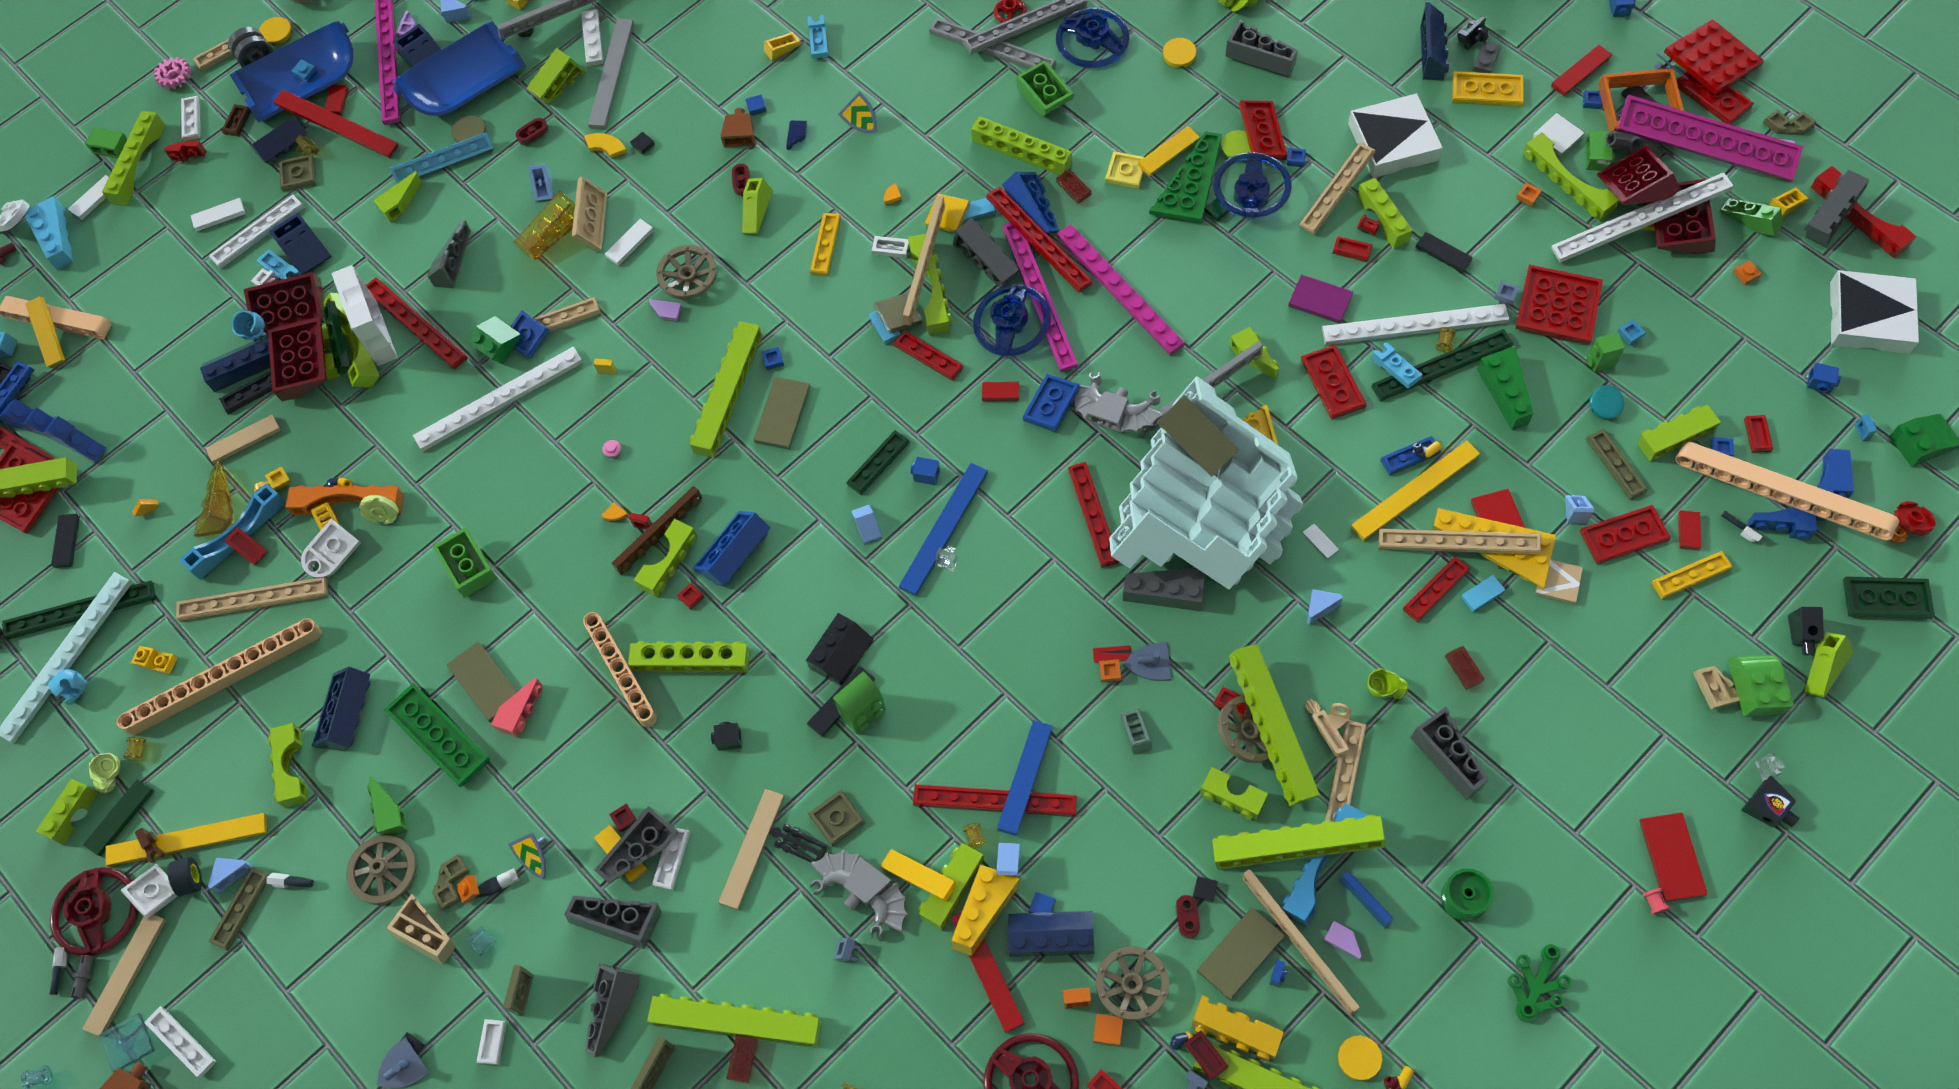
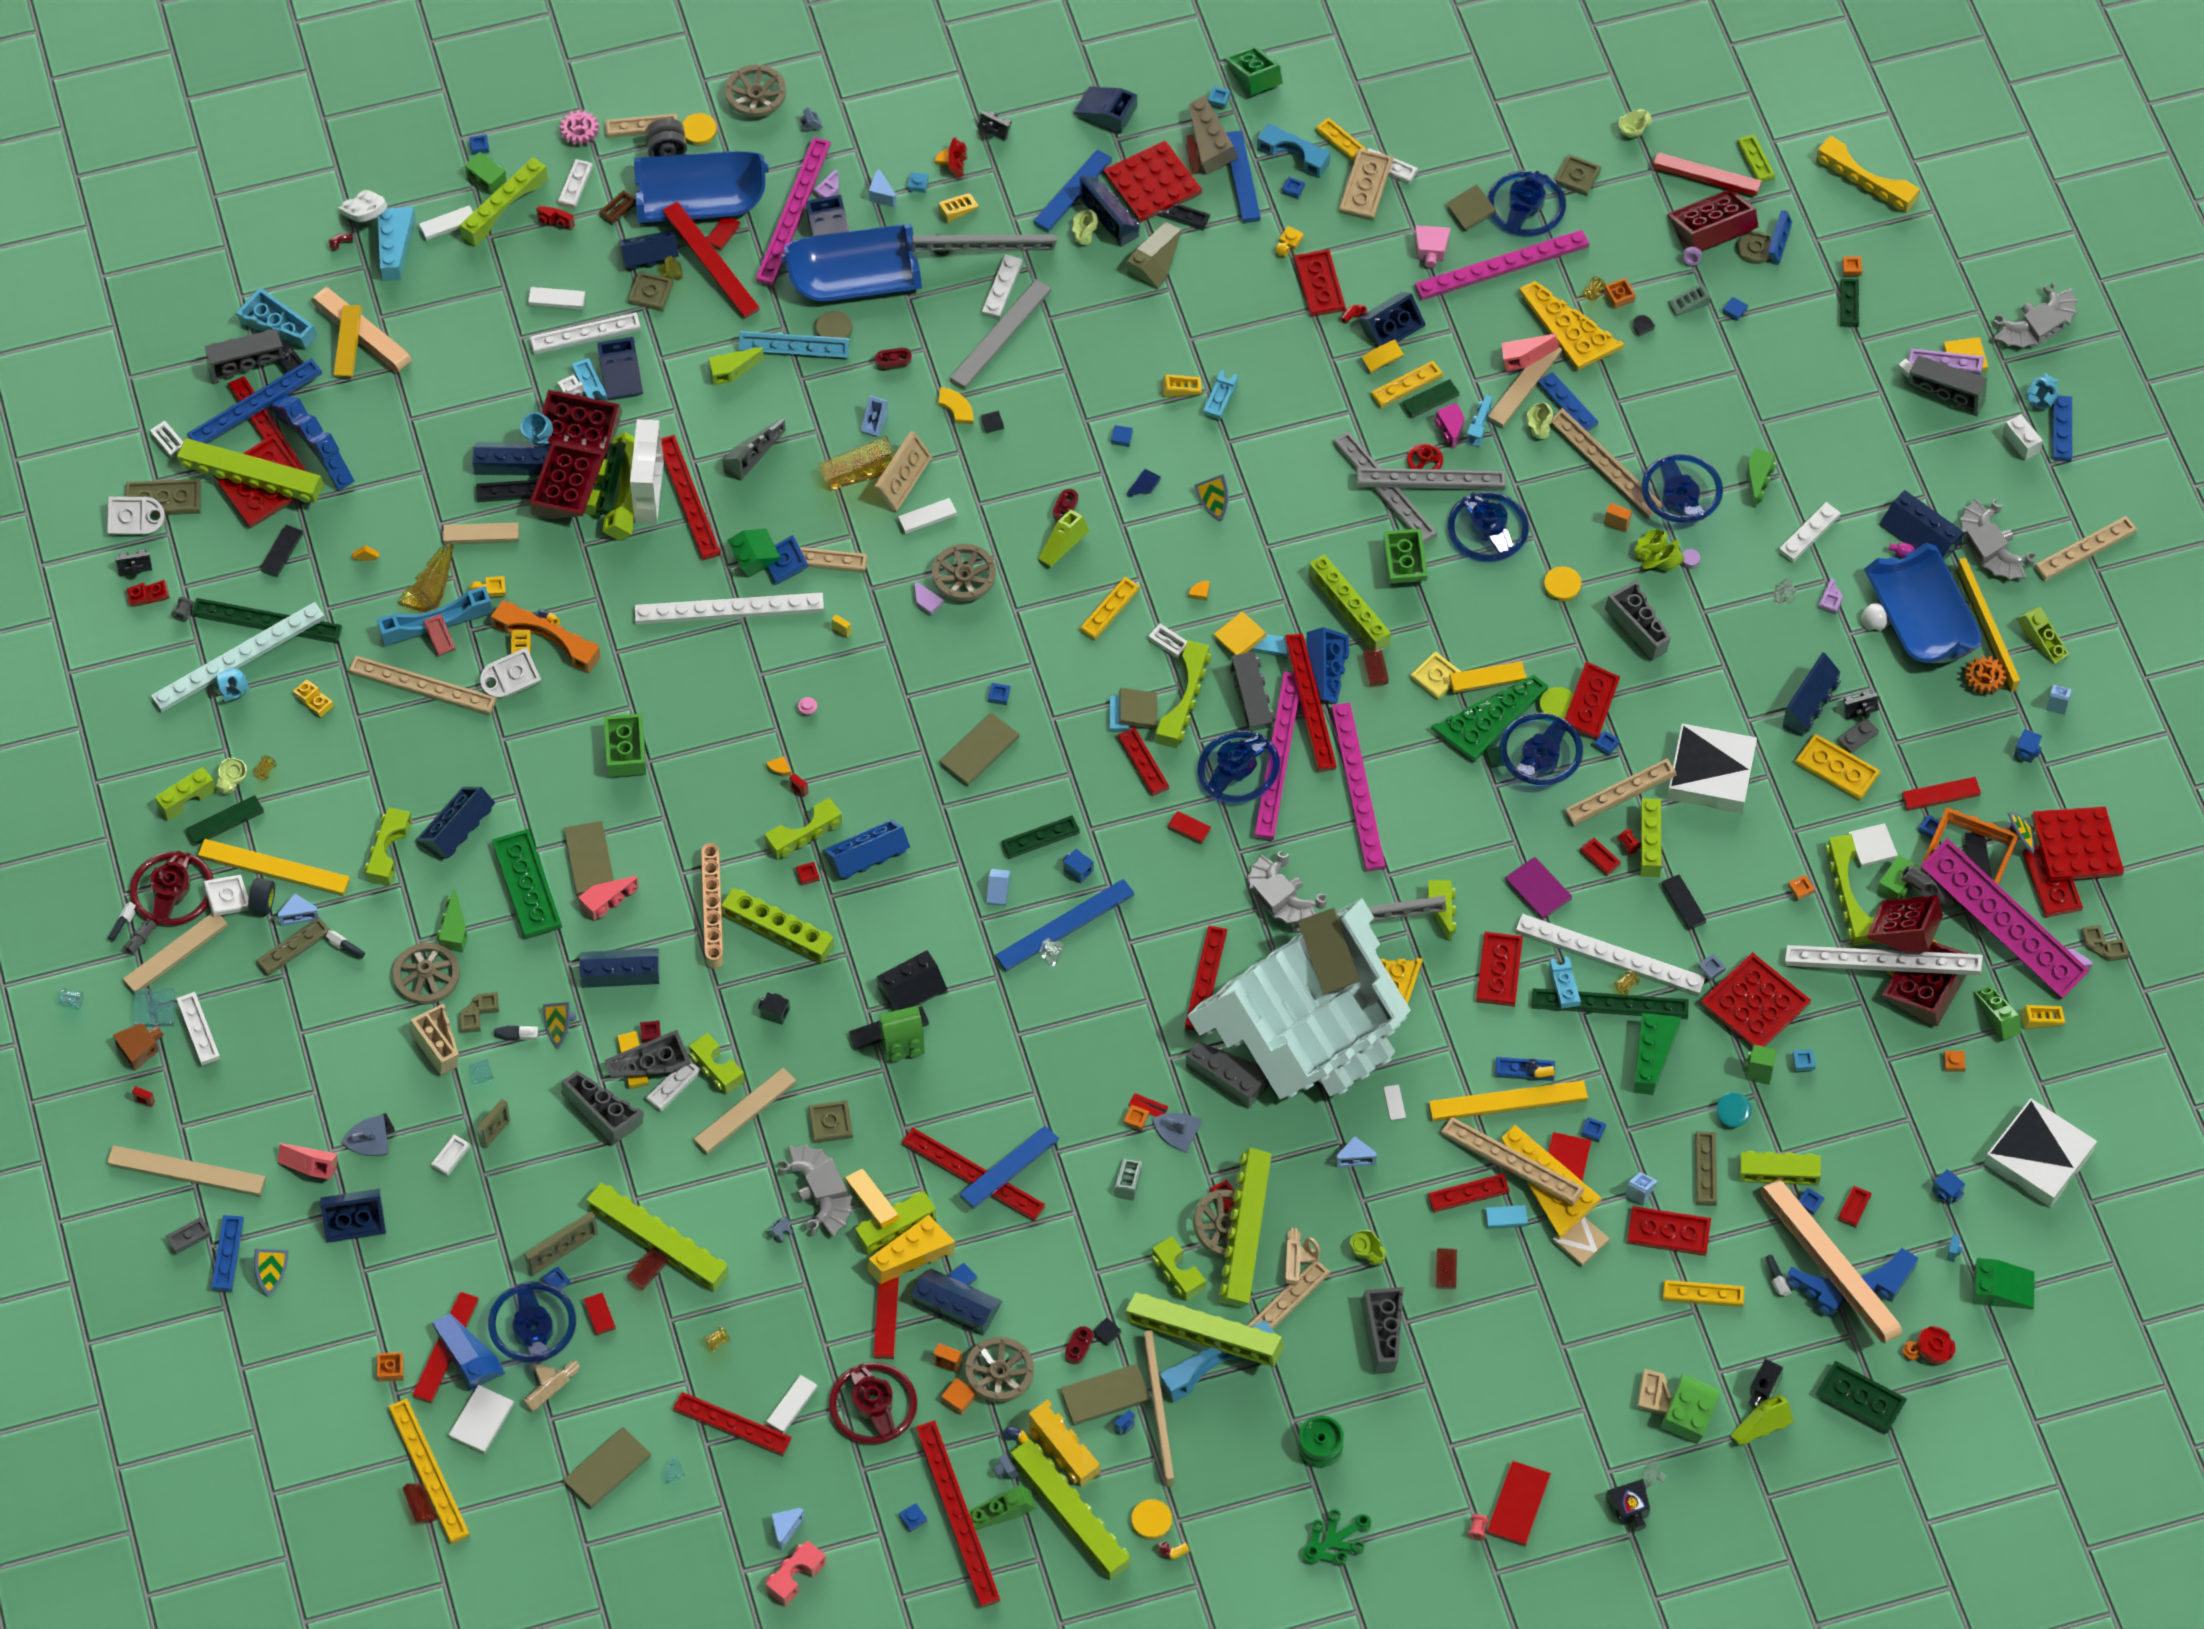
camera: 20 degrees right, 5 degrees down
light nougat beam [117,618,322,735] -> none
reddish brown plate [135,828,165,864] -> none
dark azure plate [291,59,316,82] -> none
yellowish green tile [359,495,399,524] -> none
orange plate [457,875,479,903] -> none
lime wedge [527,48,586,105] -> none
dark grey wedge [585,963,640,1057] -> none
reddish brown plate [611,486,702,575] -> none
lime brick [689,321,762,458] -> none
dark orange torso [721,108,756,147] -> none
black piece [770,824,828,862] -> none
tan tile [903,195,945,326] -> none
clear yellow bush [962,823,986,849] -> none
light blue slope [997,843,1021,876] -> none
blue tile [1022,374,1080,432] -> none
dark red tile [1183,1031,1229,1081] -> none
lavender tile [1323,921,1361,960] -> none
blue tile [1340,871,1393,928] -> none
red tile [1678,510,1701,550] -> none
dark grey wedge [1805,170,1869,247] -> none
red arch [1810,166,1917,258] -> none
none -> blue tile [469,134,489,155]
none -> dark blue slope [580,948,660,988]
none -> lime arch [689,1032,745,1095]
none -> blue tile [1581,1117,1606,1143]

